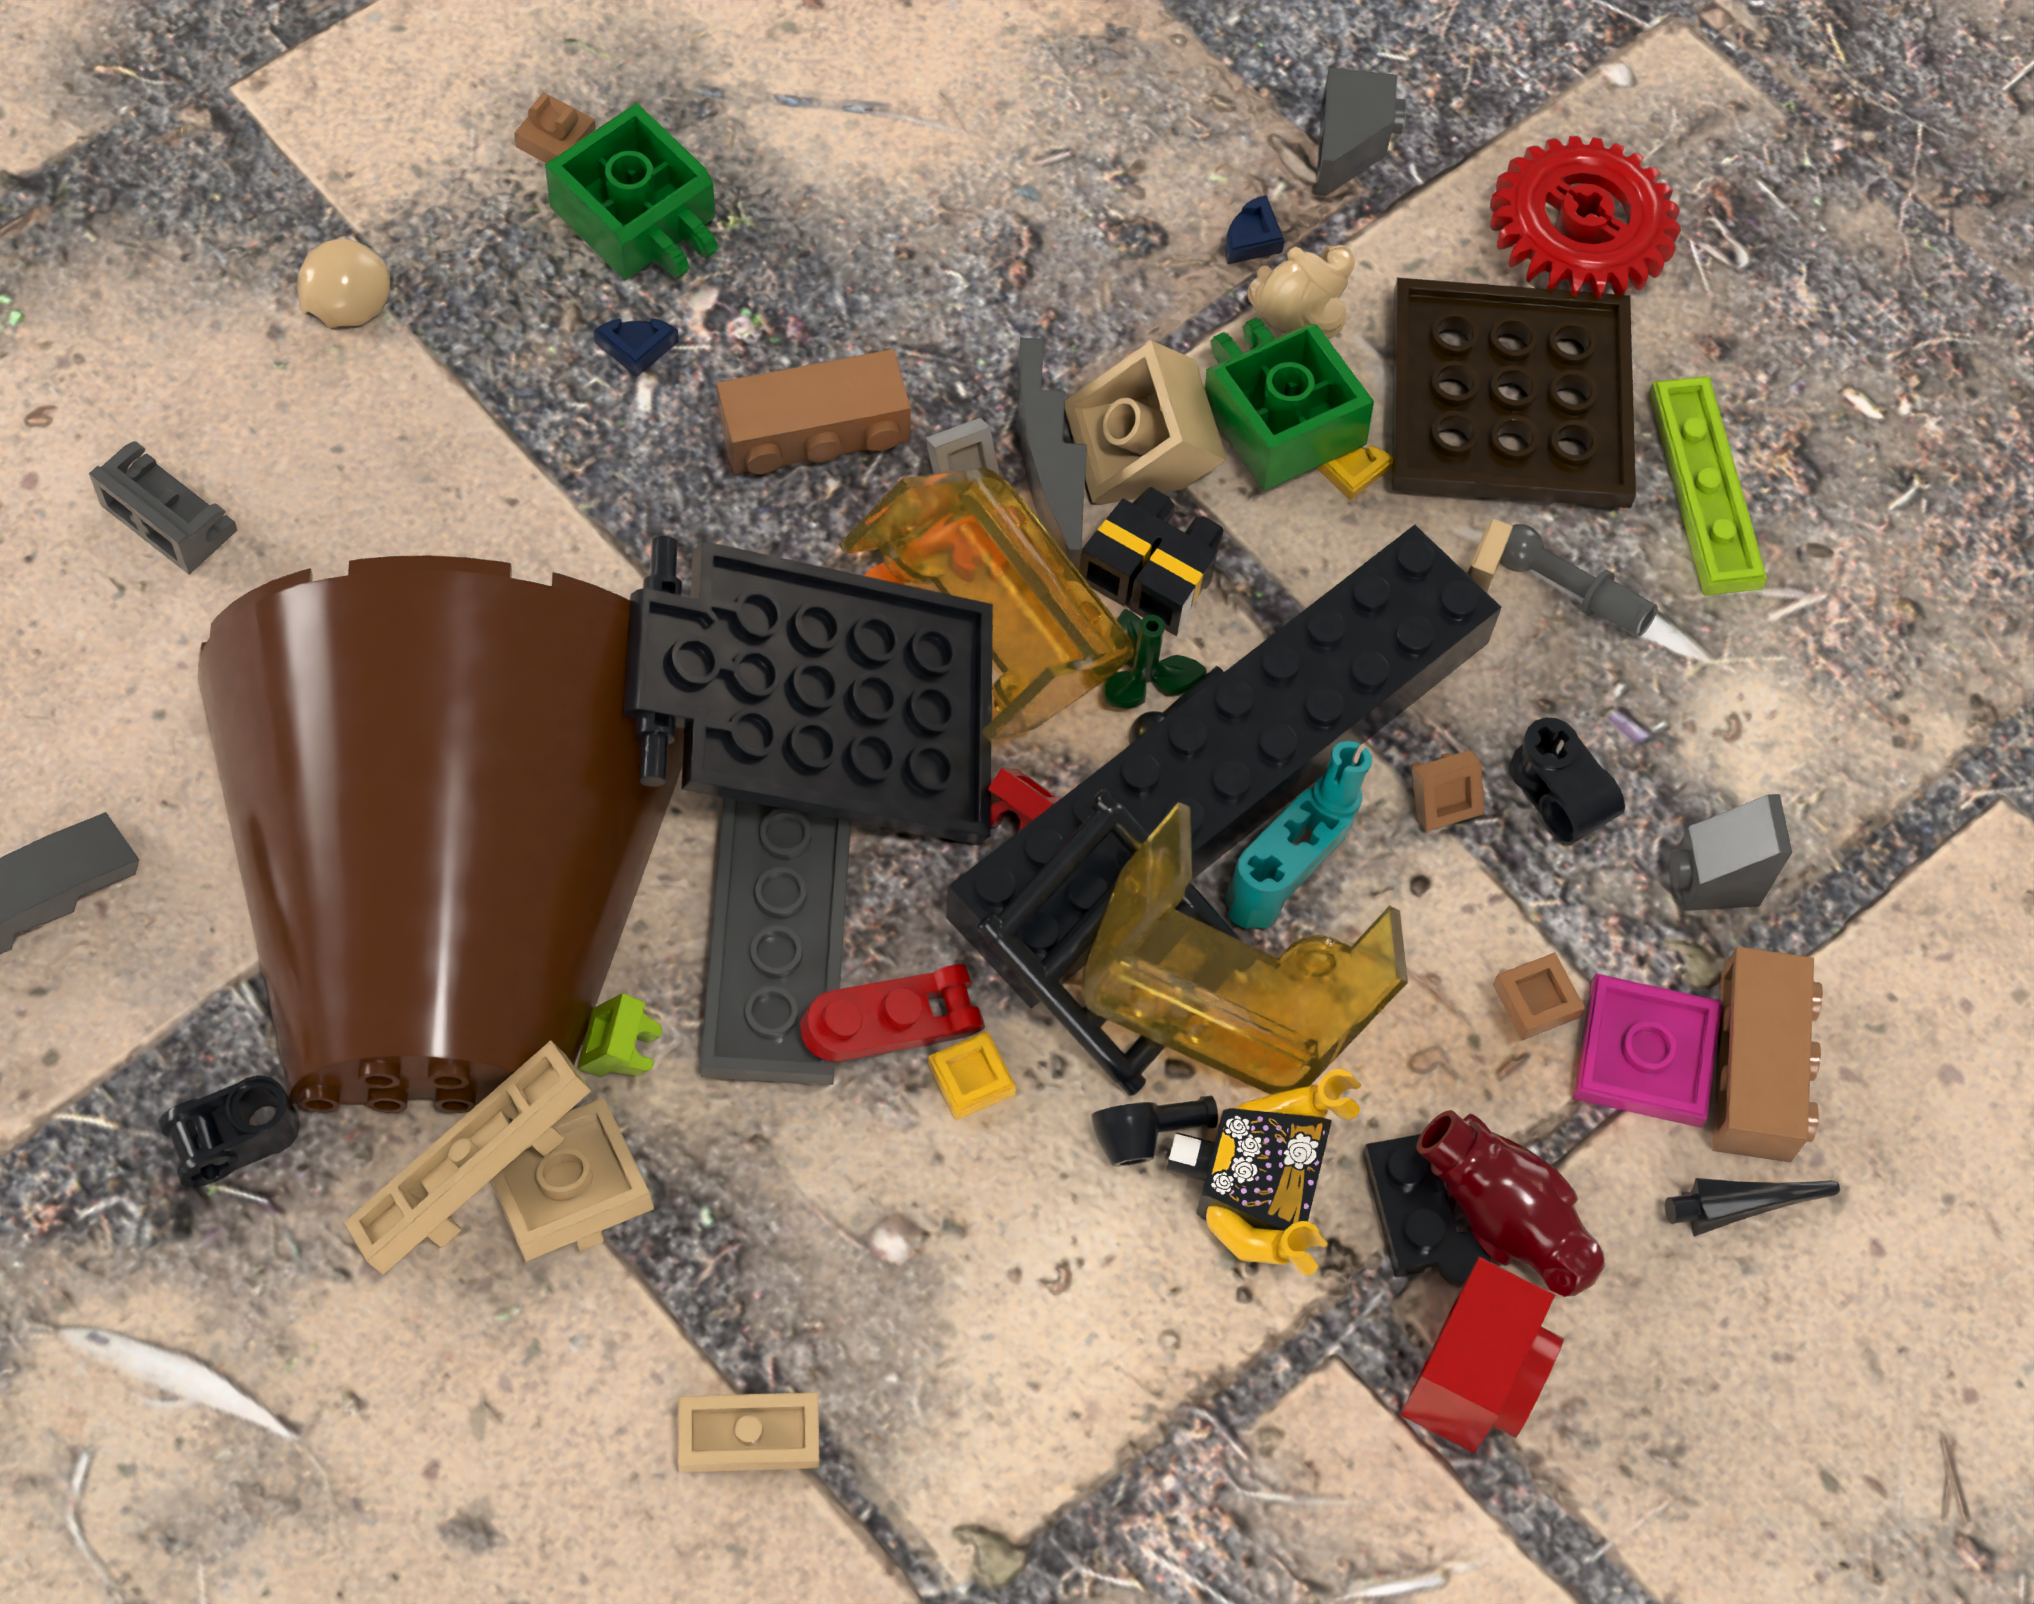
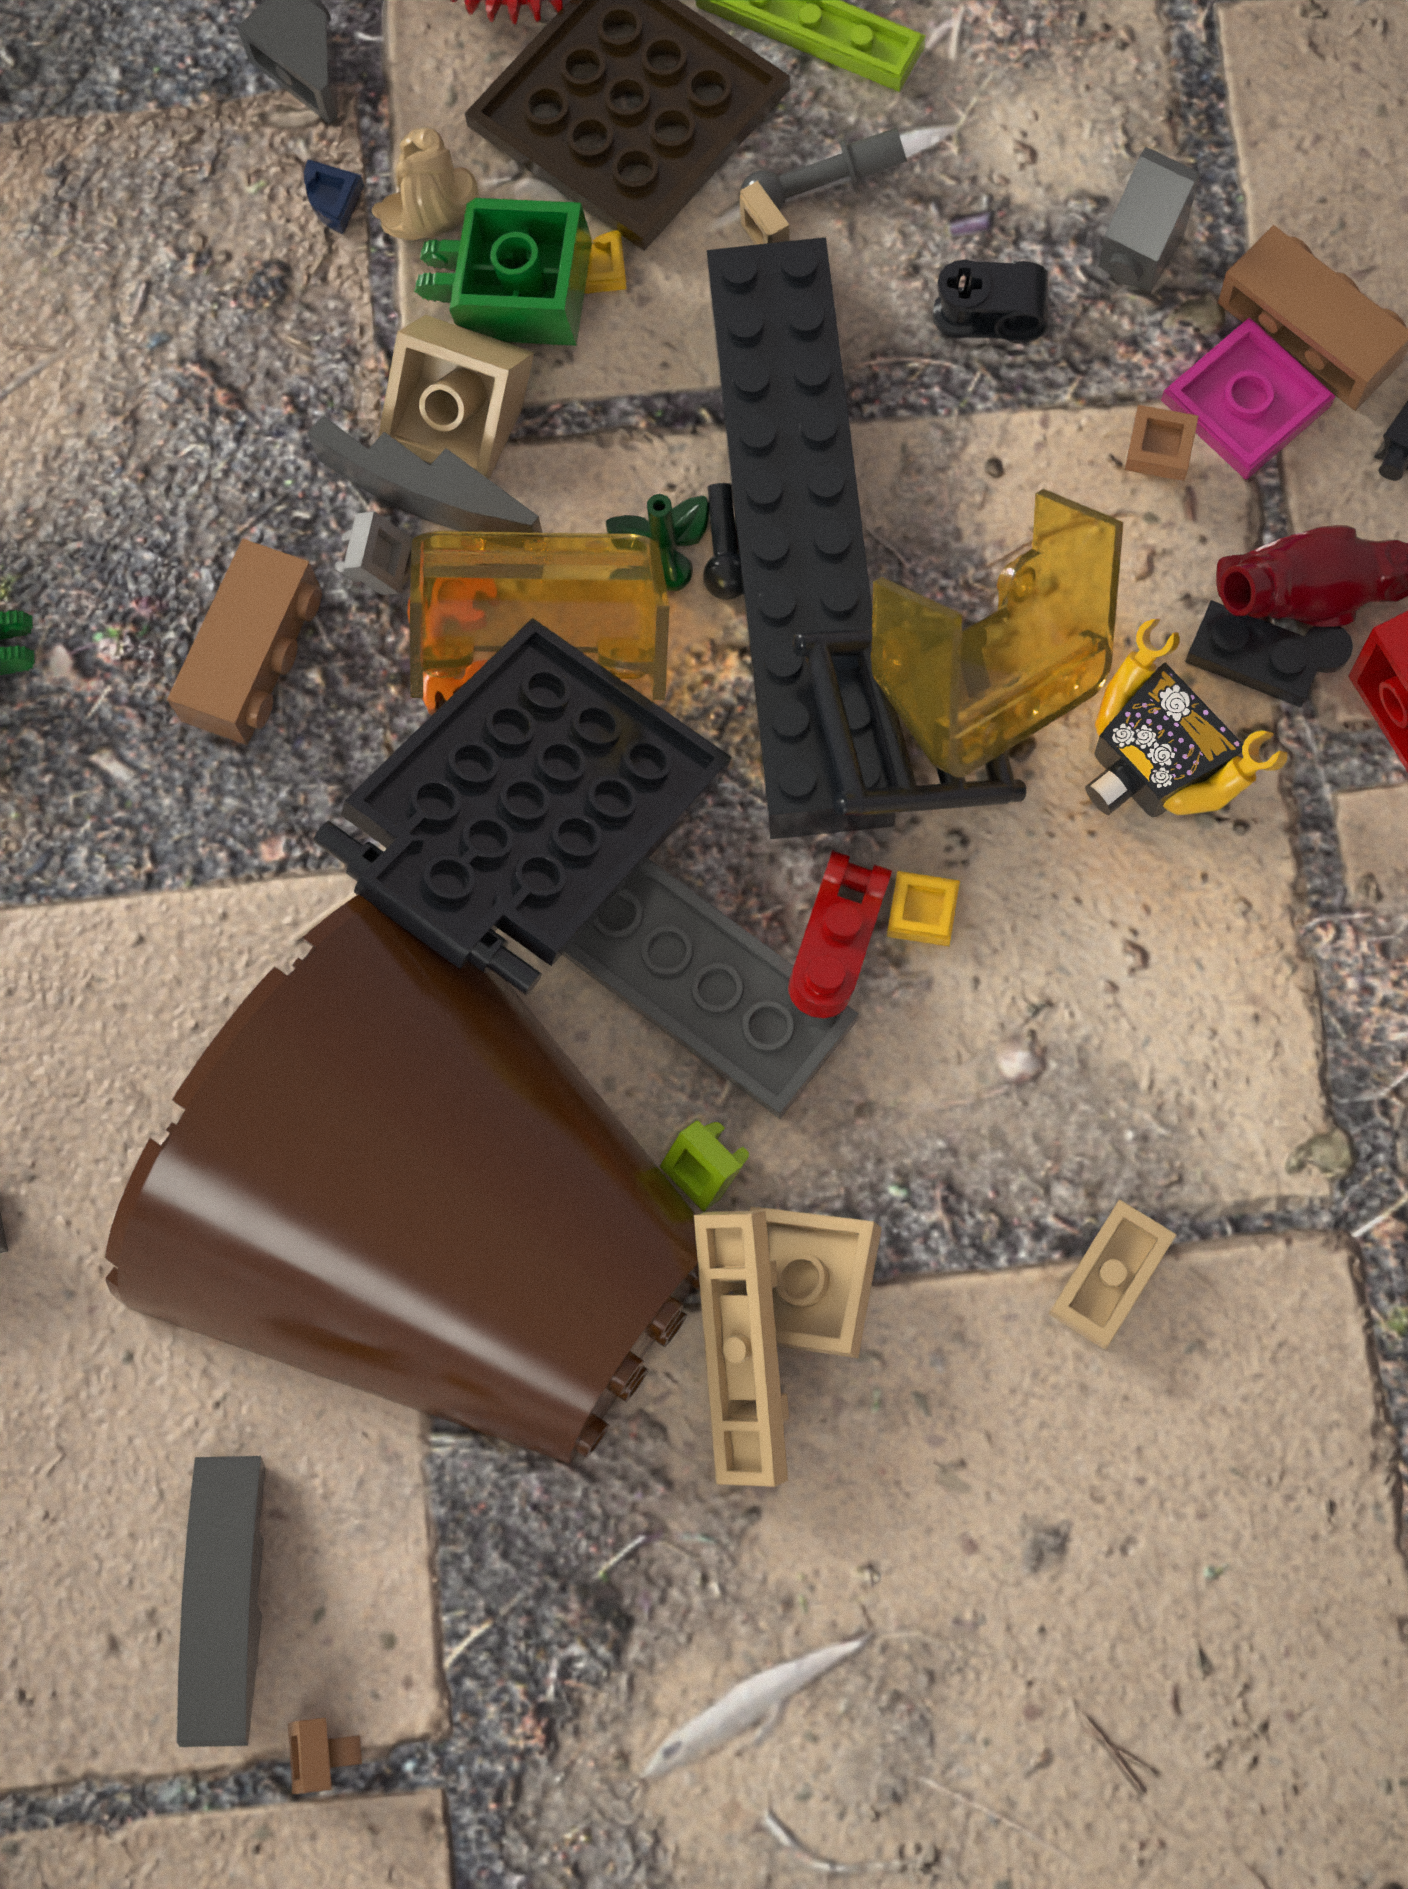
camera: 40 degrees left, 10 degrees up
black piece [158,1075,300,1187] -> none
dark blue tile [593,318,679,377] -> none
red tile [988,768,1060,834] -> none
black hips [1078,487,1224,637] -> none
black bar [1091,1095,1218,1167] -> none
teal beam [1224,741,1372,929] -> none
medium nougat tile [1411,750,1484,832] -> none

